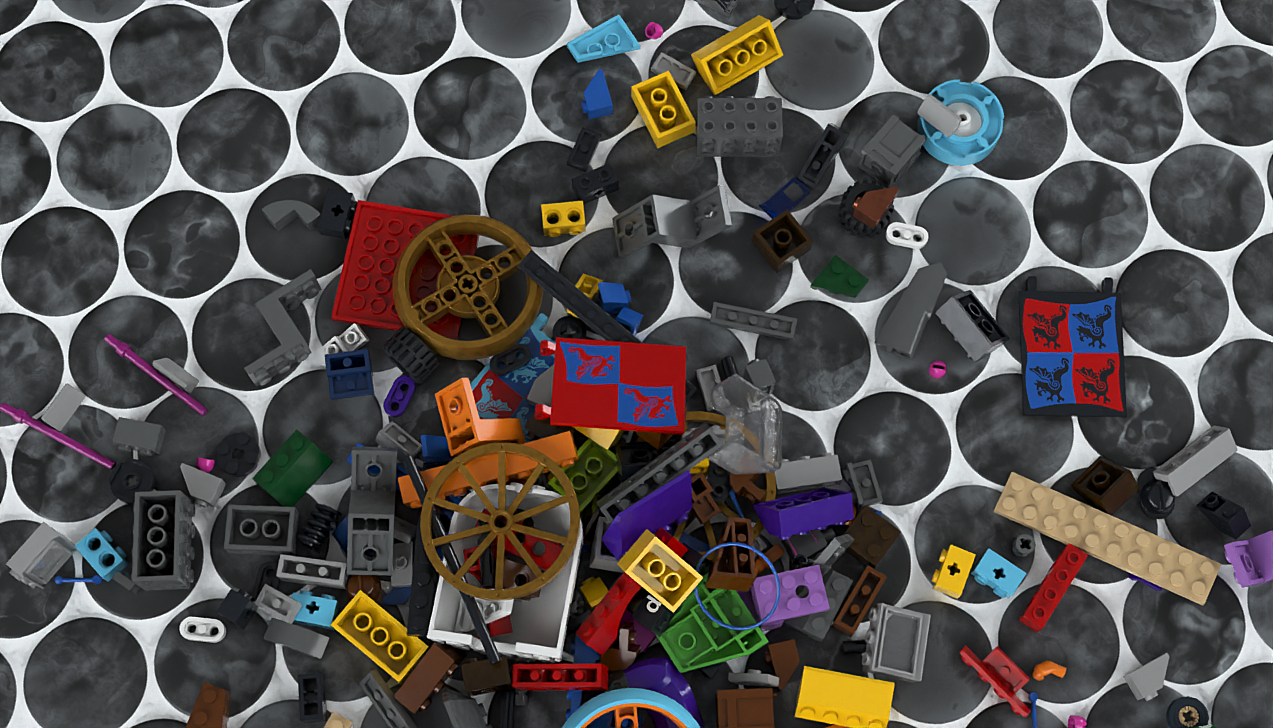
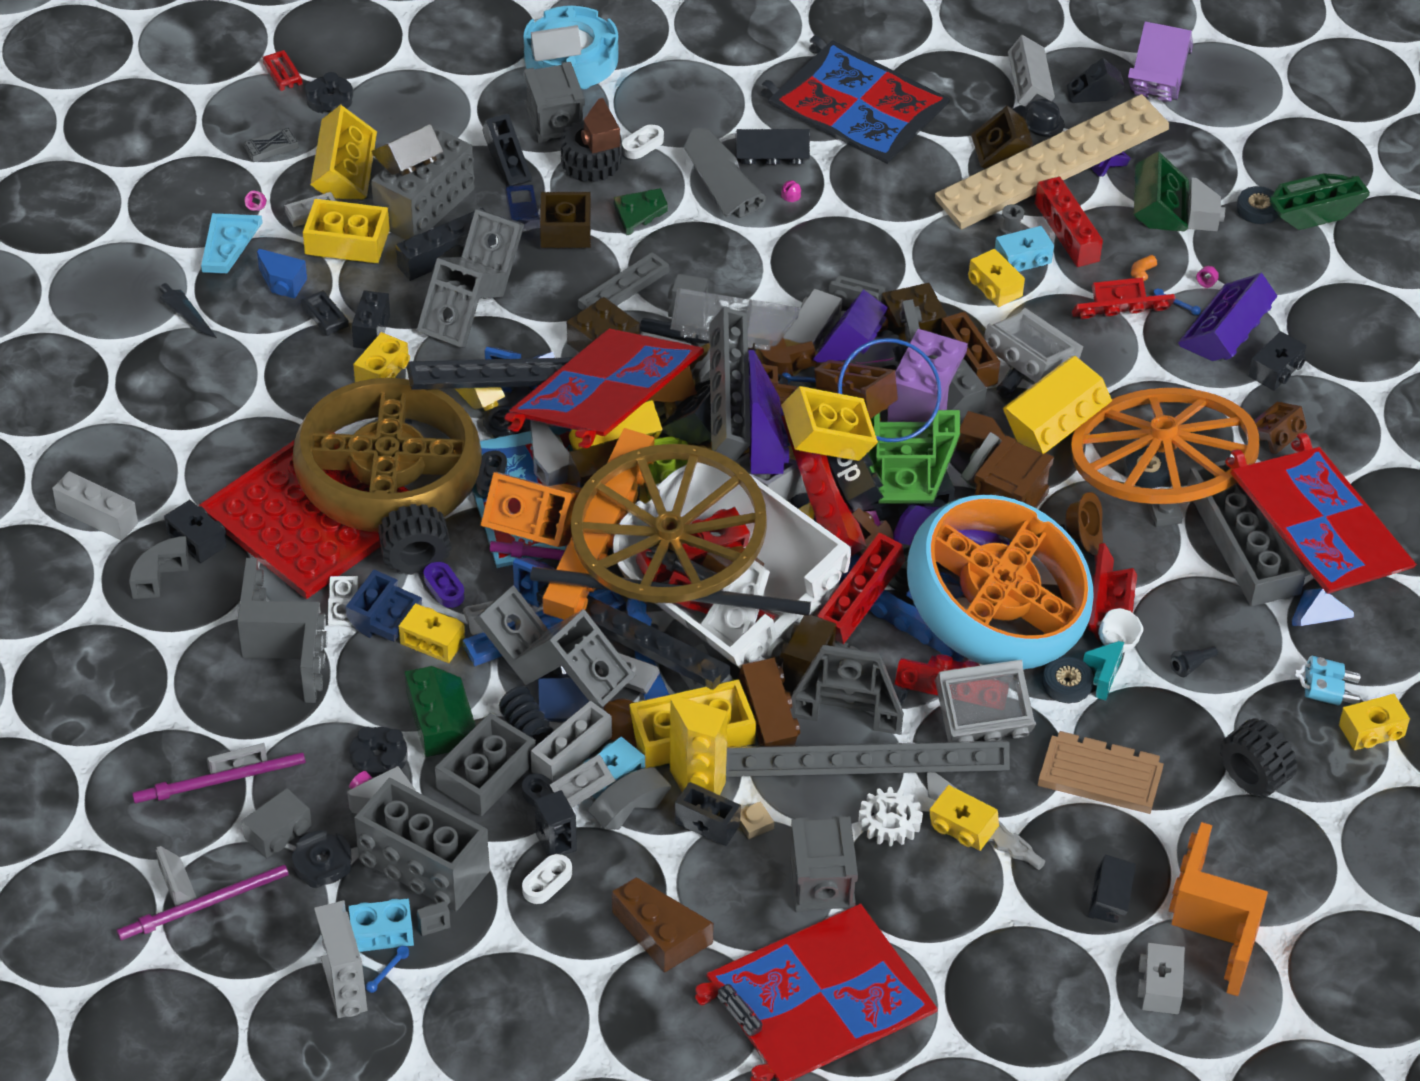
camera: 55 degrees left, 25 degrees down
none -> light grey brick [52,471,138,541]
none -> black bar [159,283,217,338]
none -> slope [371,124,443,176]
none -> black arch [396,208,496,281]
none -> yellow brick [399,603,465,664]
none -> dark brown brick [566,297,639,353]
none -> yellow slope [670,695,728,795]
none -> dark green slope [1133,151,1189,232]

